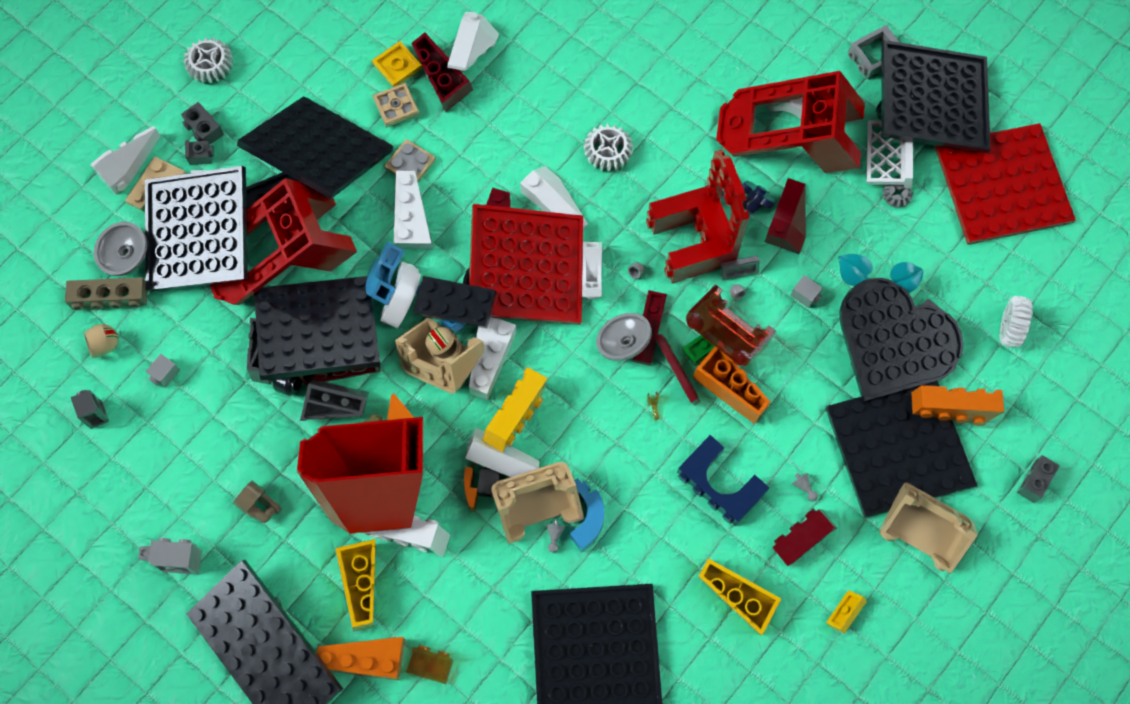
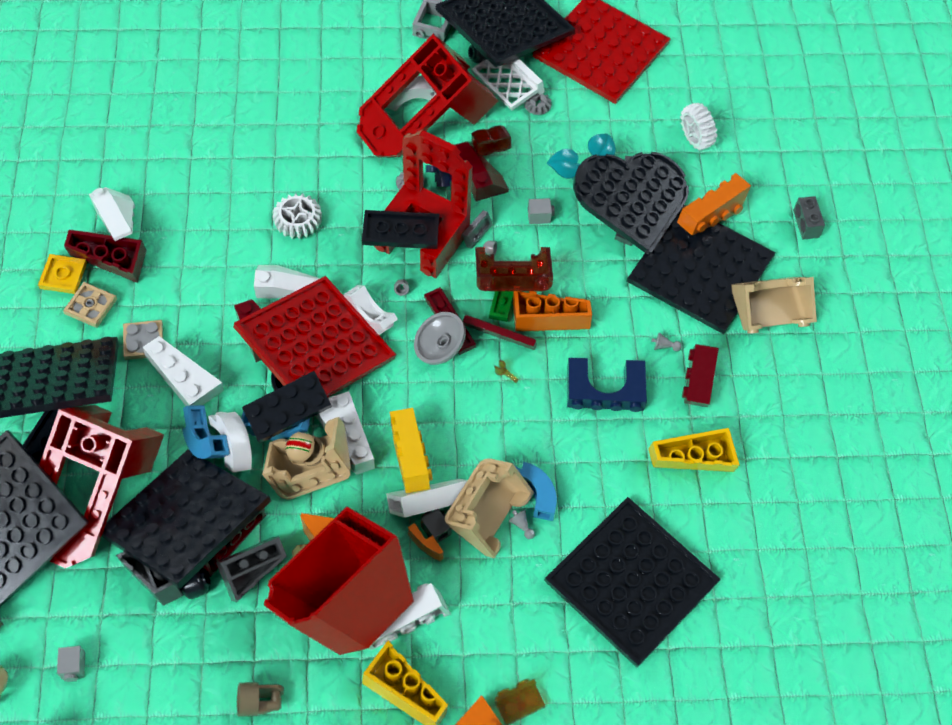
camera: 45 degrees left, 10 degrees down
yellow plate [826,590,867,634] -> none
none -> black plate [362,210,439,249]
none -> clear red brick [471,125,511,156]

